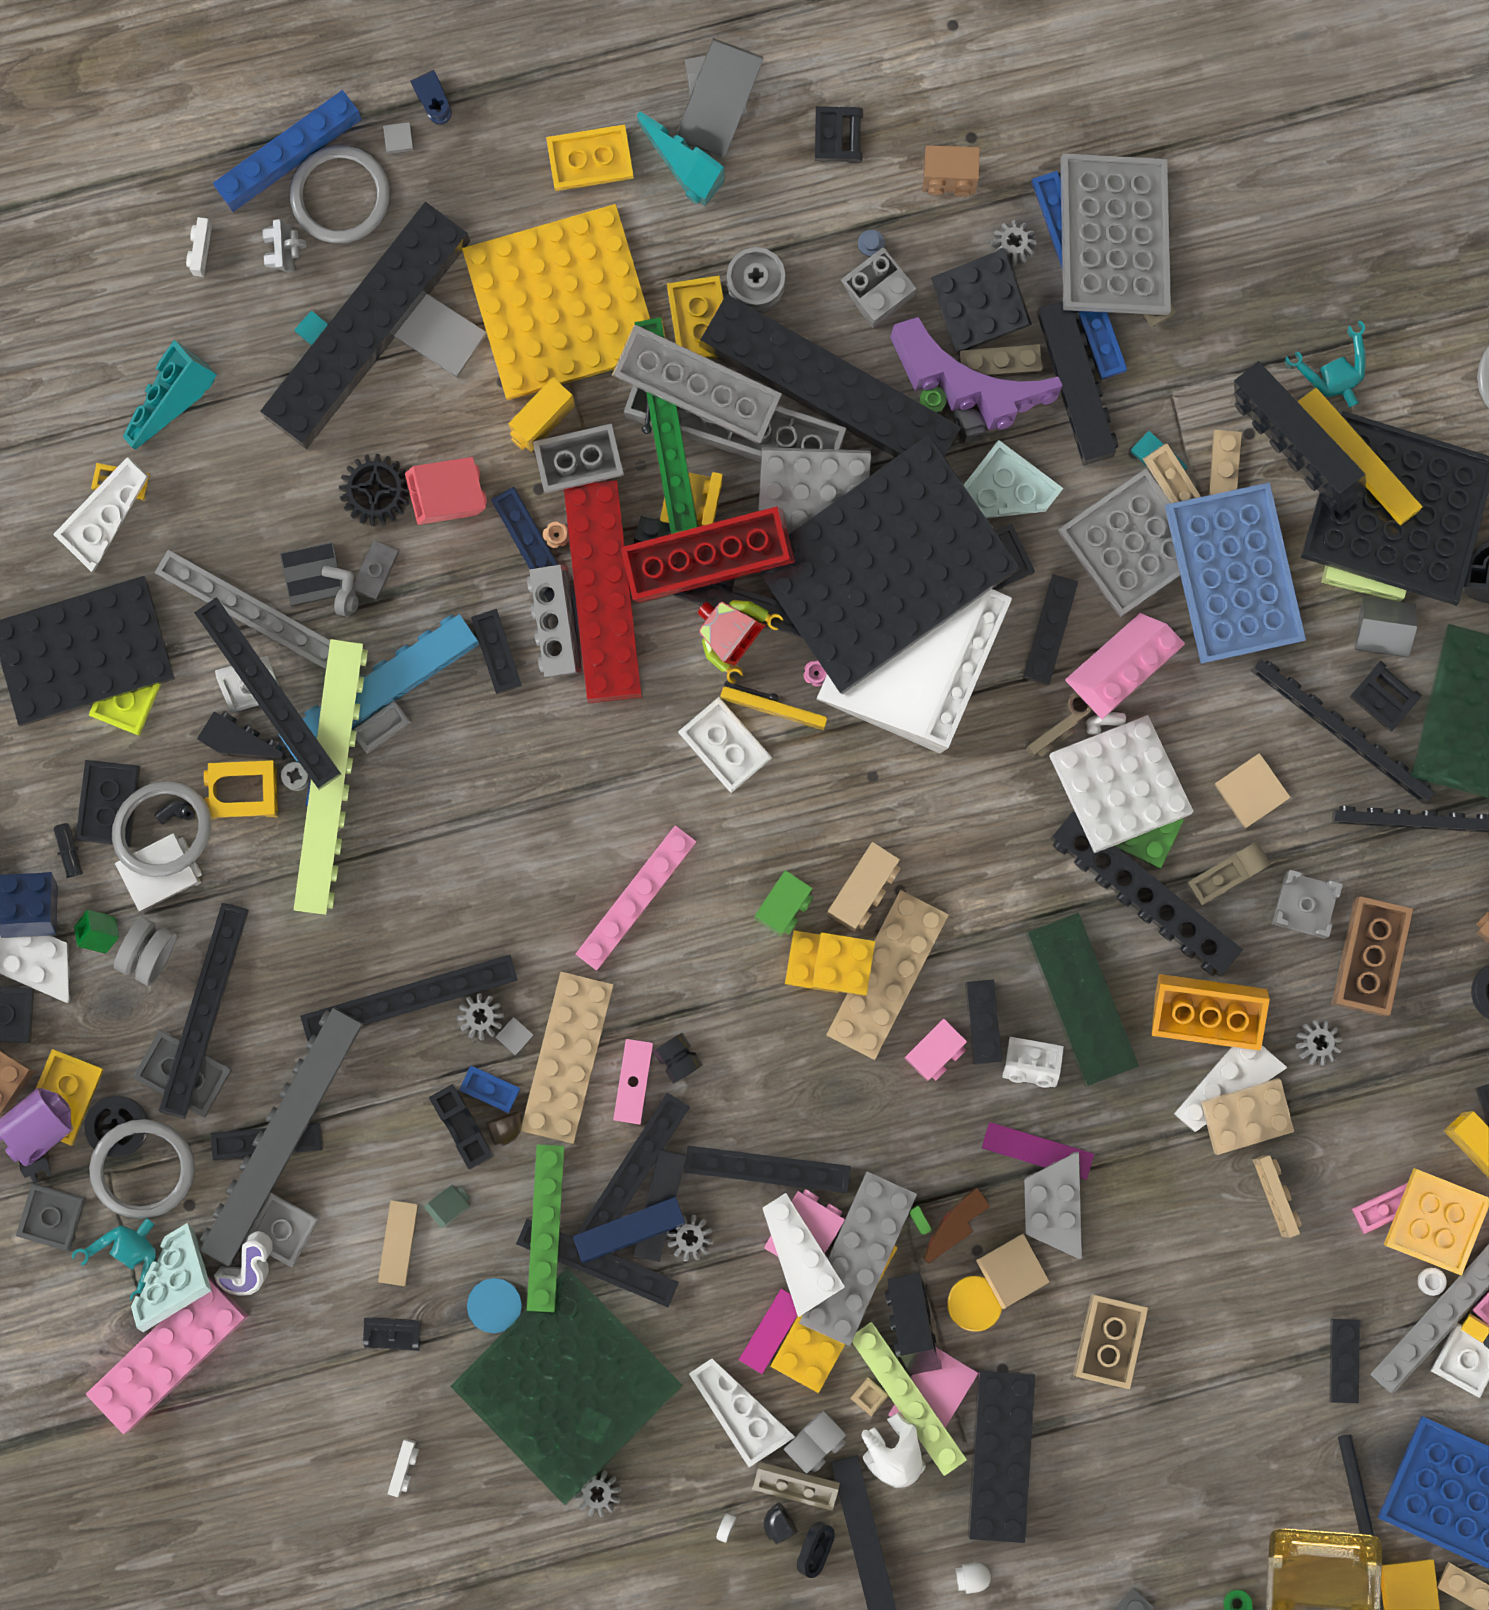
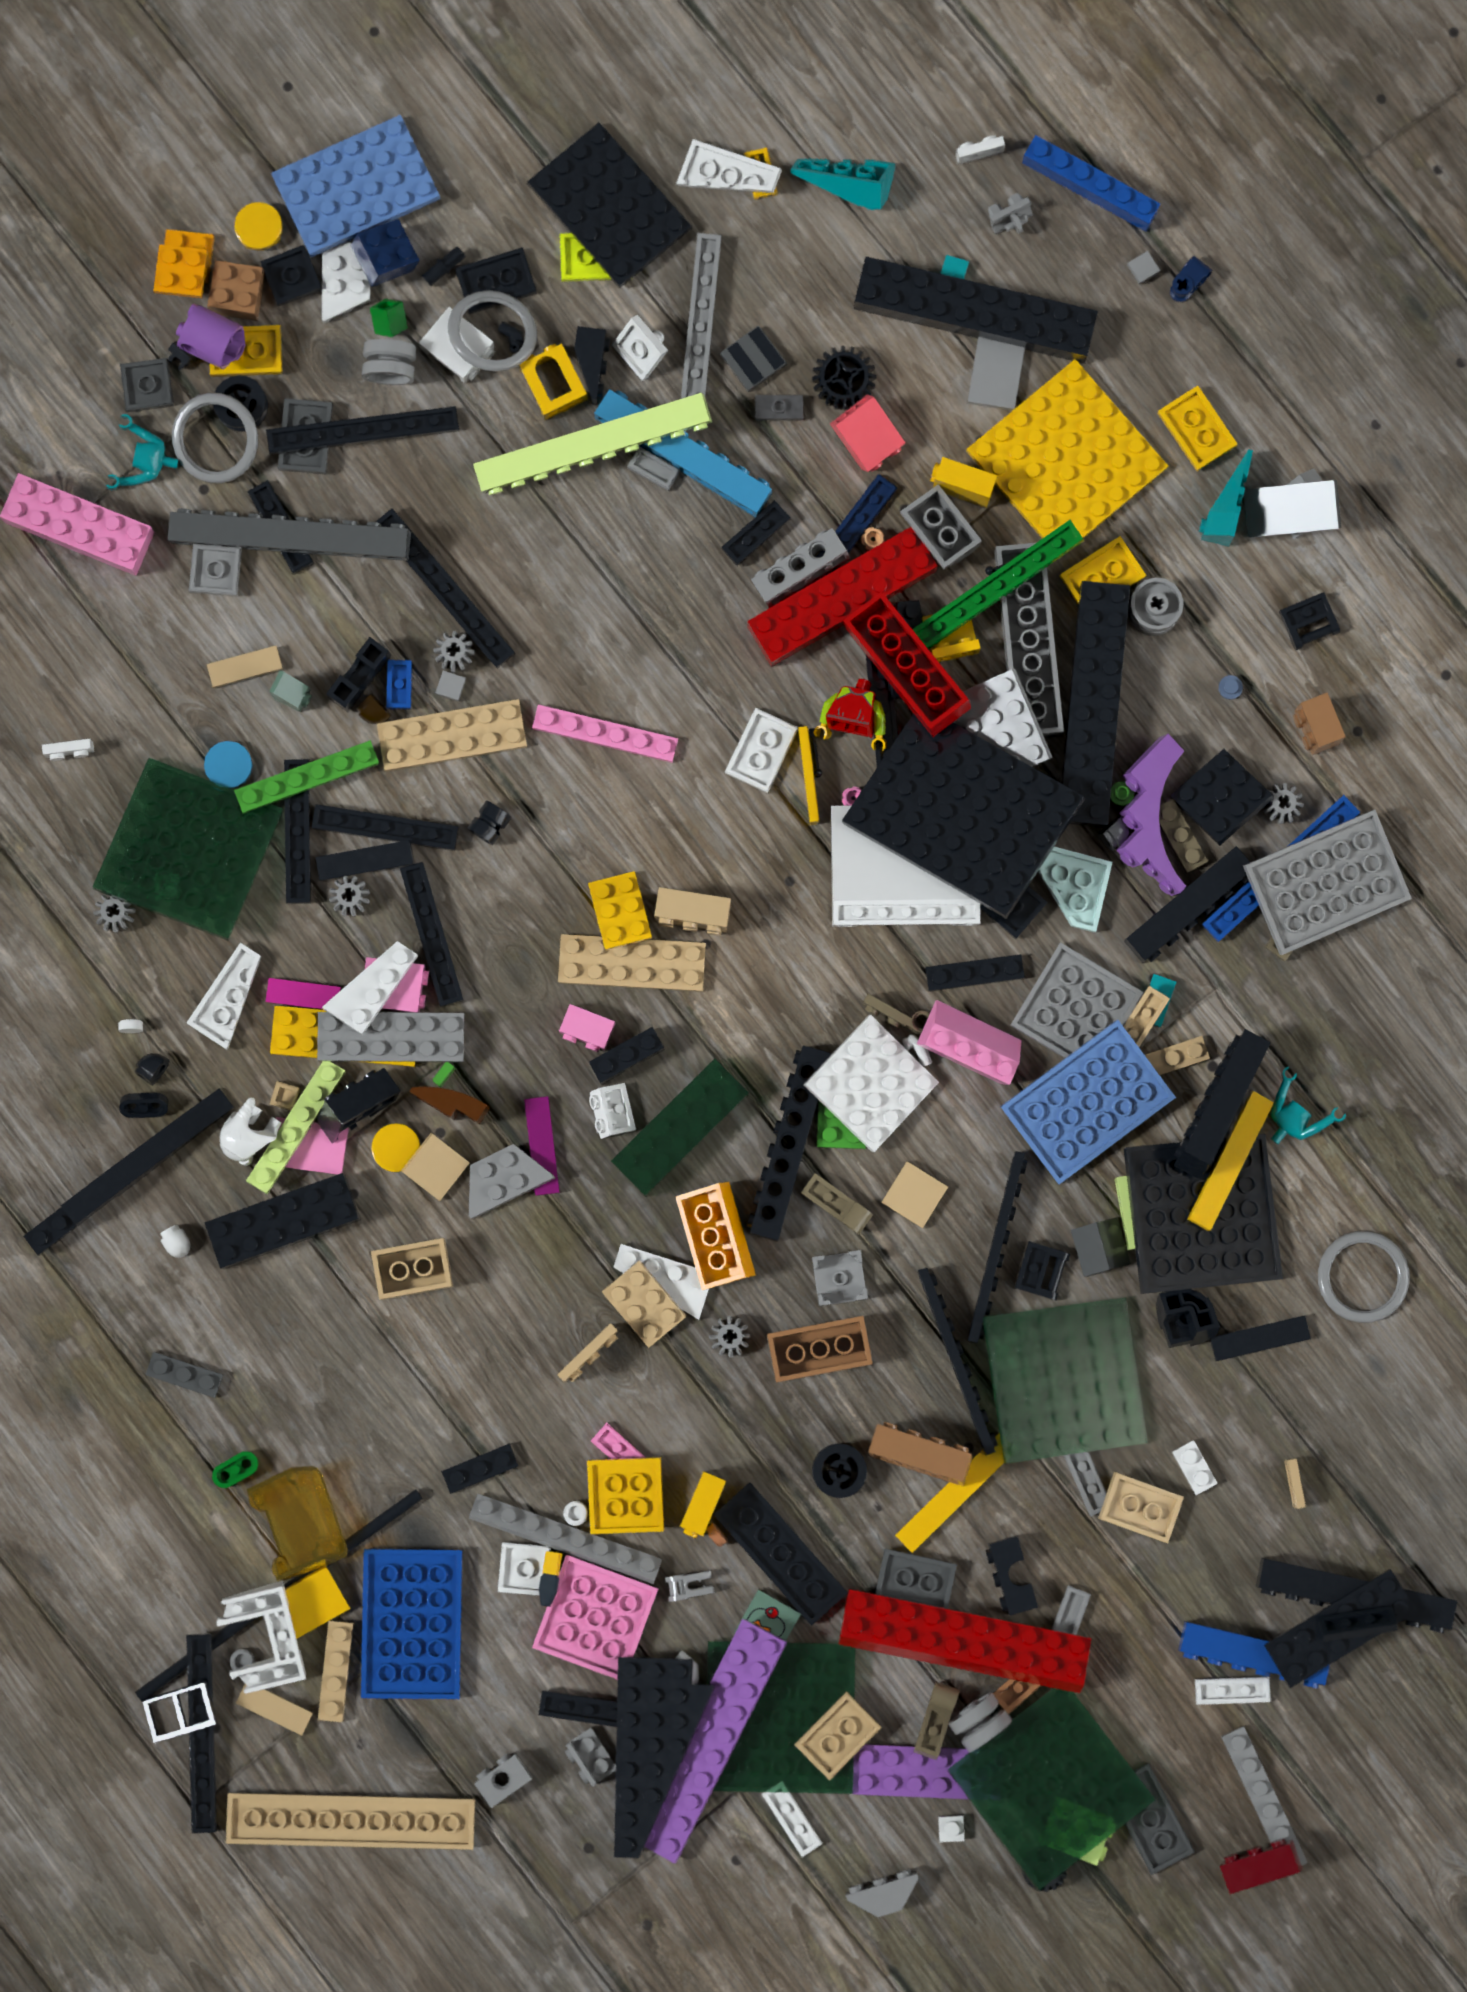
camera: 65 degrees right, 0 degrees up
light aqua plate [131,1223,212,1332] -> none
black plate [194,597,342,790] -> none
white animal [214,1231,273,1296] -> none
light grey wheel [281,762,310,791] -> none
light grey wedge [290,145,390,243] -> none
light grey plate [322,566,359,617] -> none
black hinge [363,1317,422,1351] -> none
dark blue tile [573,1197,686,1263] -> none
light grey plate [612,325,782,444] -> none
bright pink tile [613,1039,653,1125] -> none
dark tan plate [752,1462,840,1511] -> none
bright green brick [754,870,814,938] -> none
light grey brick [784,1409,846,1474] -> none
light grey slope [841,247,917,328] -> none

